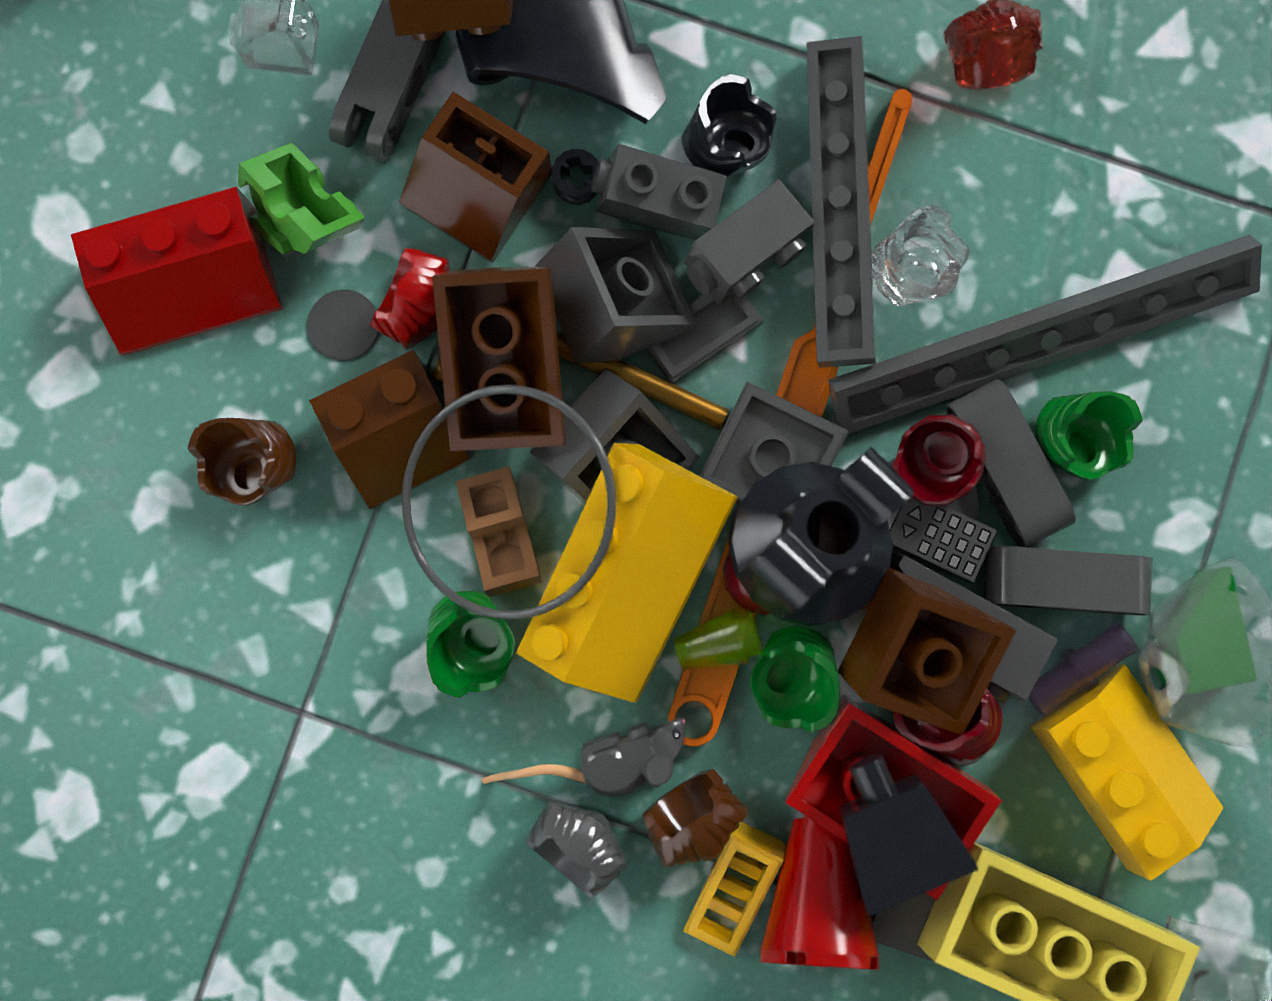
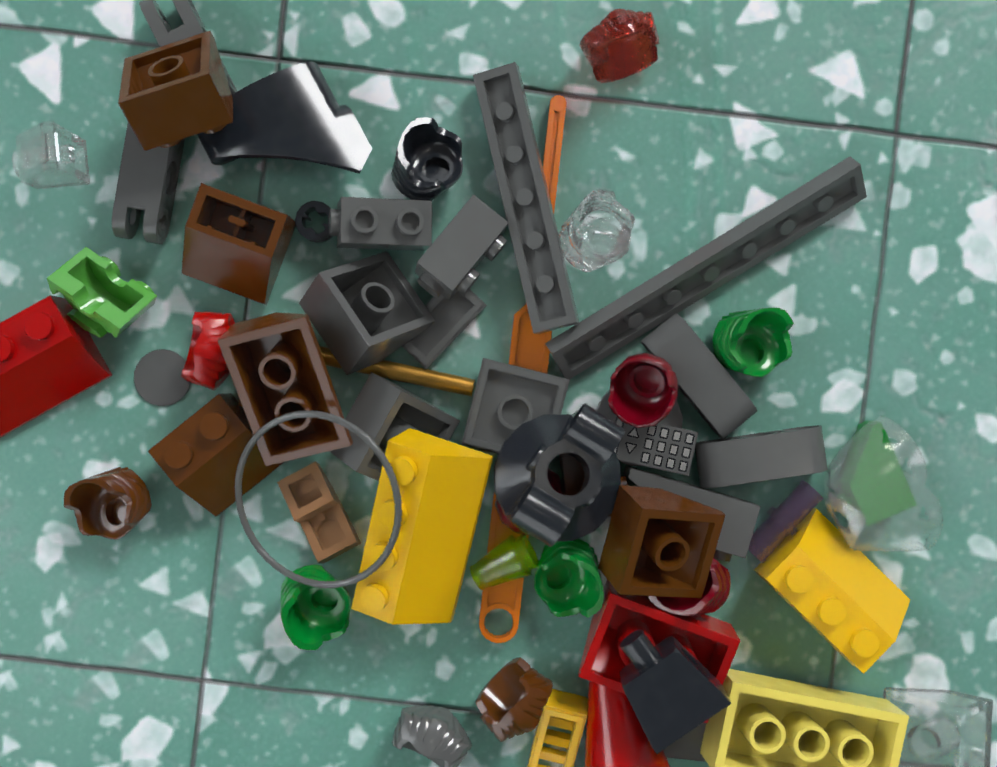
camera: 10 degrees left, 5 degrees up
dark grey animal [481,717,686,797] -> none

